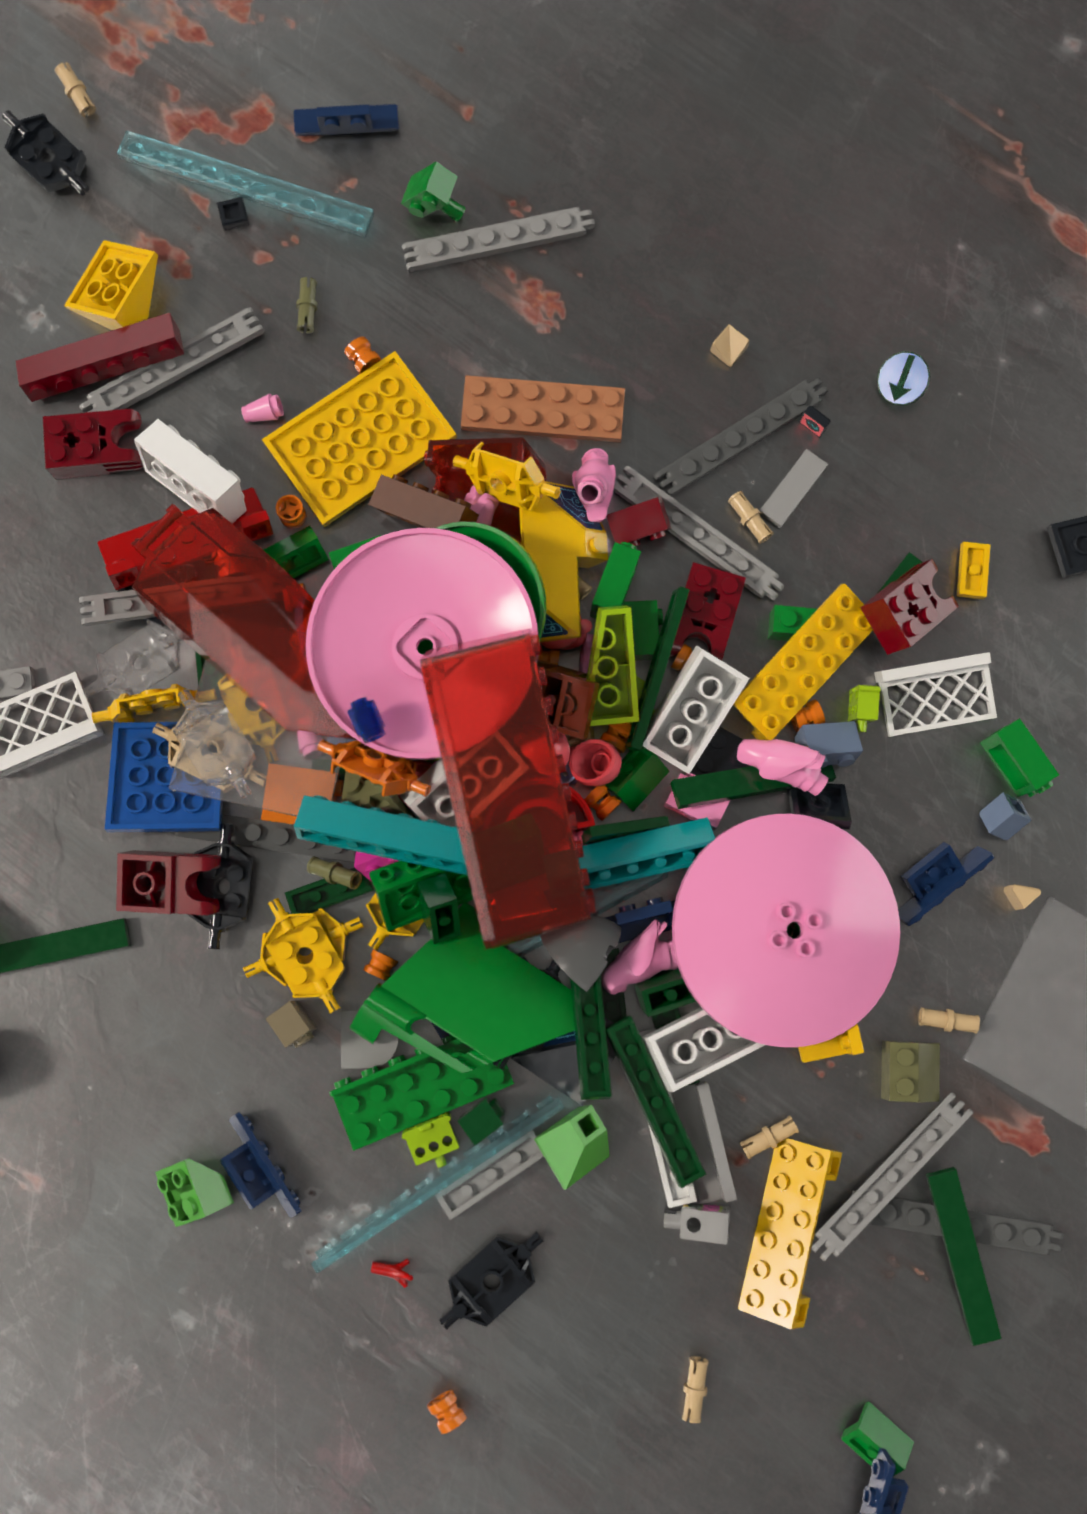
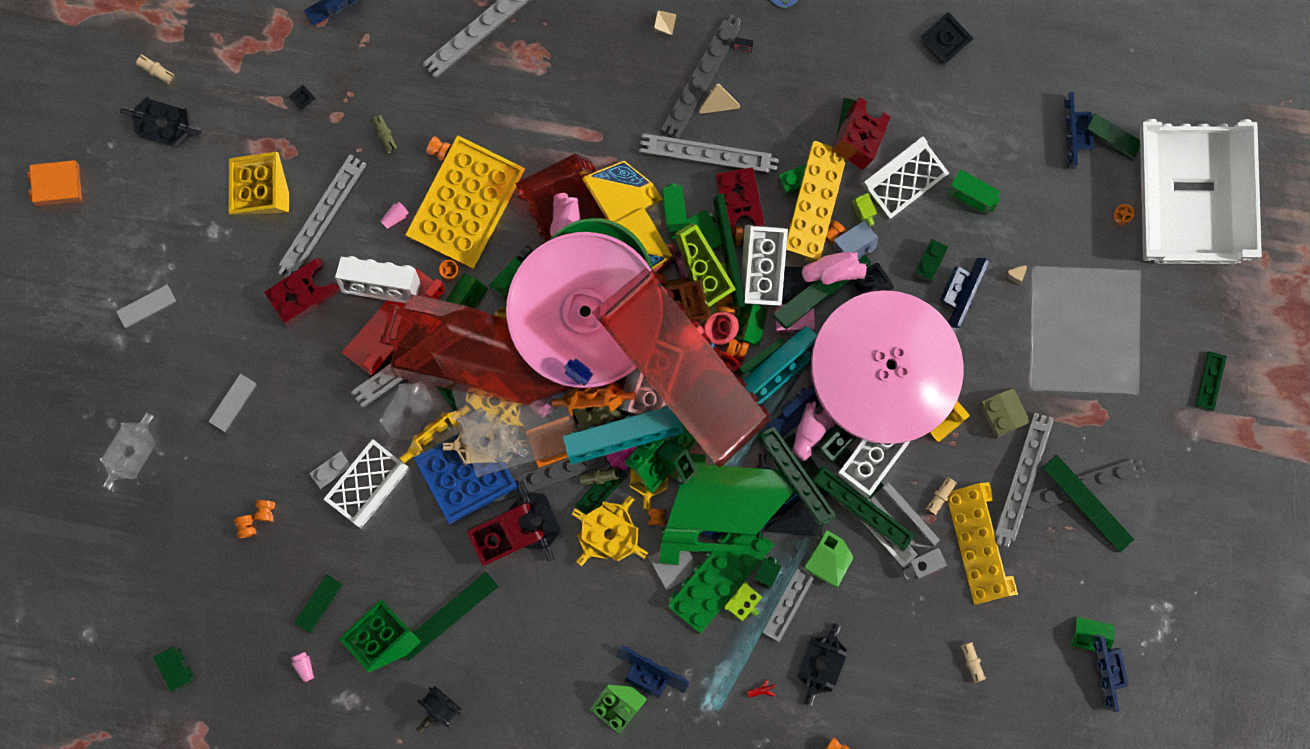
camera: 30 degrees left, 0 degrees up
dark red brick [16,312,184,402] -> none
clear light blue plate [117,130,374,238] -> none
dark tan brick [266,1001,318,1048] -> none
reddish brown brick [368,474,479,528] -> none
green brick [401,161,465,222] -> none
yellow plate [453,442,561,511] -> none
nougat plate [461,375,625,443] -> none
dark grey brick [540,915,621,992] -> none
bright pink animal [572,448,616,523] -> none
dark red brick [606,497,671,546] -> none
tan pin [728,491,774,544] -> none
light grey tile [760,449,828,529] -> none
tan pin [918,1007,980,1034] -> none
yellow plate [957,541,991,600] -> none
sand blue panel [979,792,1032,840] -> none
none -> tan piece [699,84,740,114]
none -> dark green brick [913,239,948,285]

